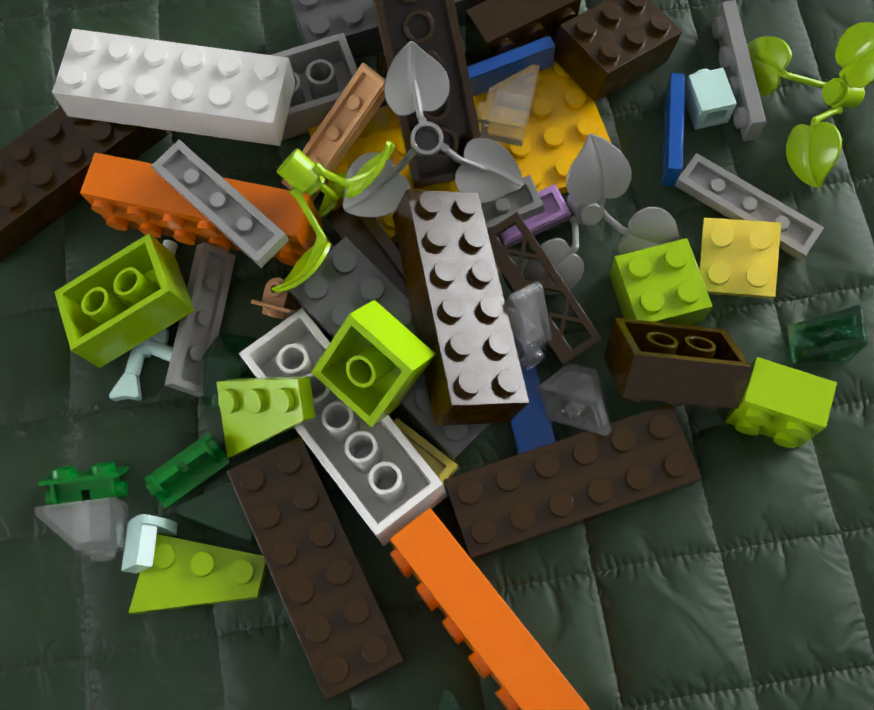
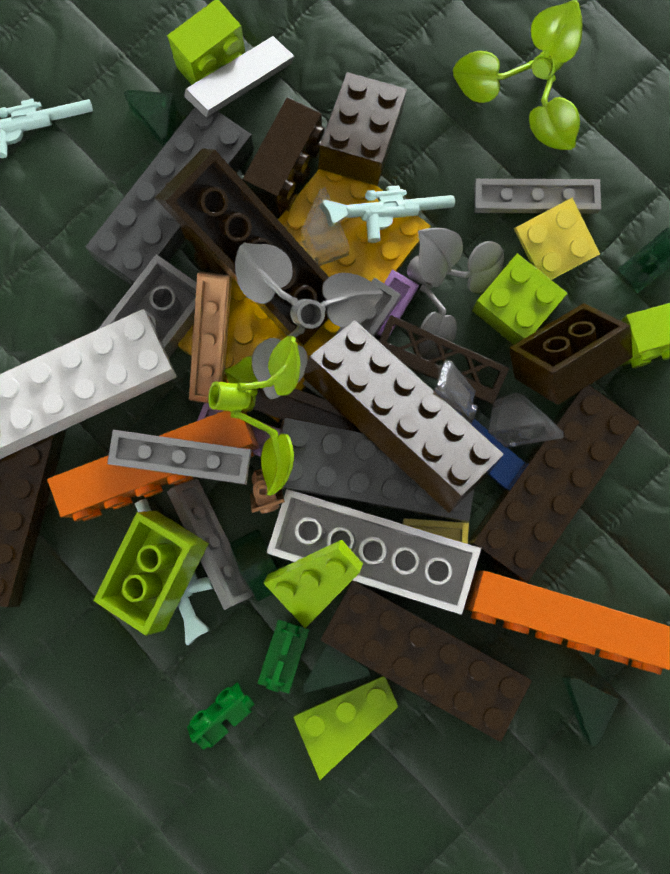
camera: 40 degrees left, 10 degrees up
clear slope [35,497,128,561] -> none
light aqua tile [121,514,178,573] -> none
lime brick [311,300,436,427] -> none
blue tile [467,36,555,97] -> none
blue tile [662,73,685,186] -> none
light aqua brick [685,68,737,130] -> none
light grey plate [712,0,767,142] -> none
none -> light aqua piece [319,185,455,243]

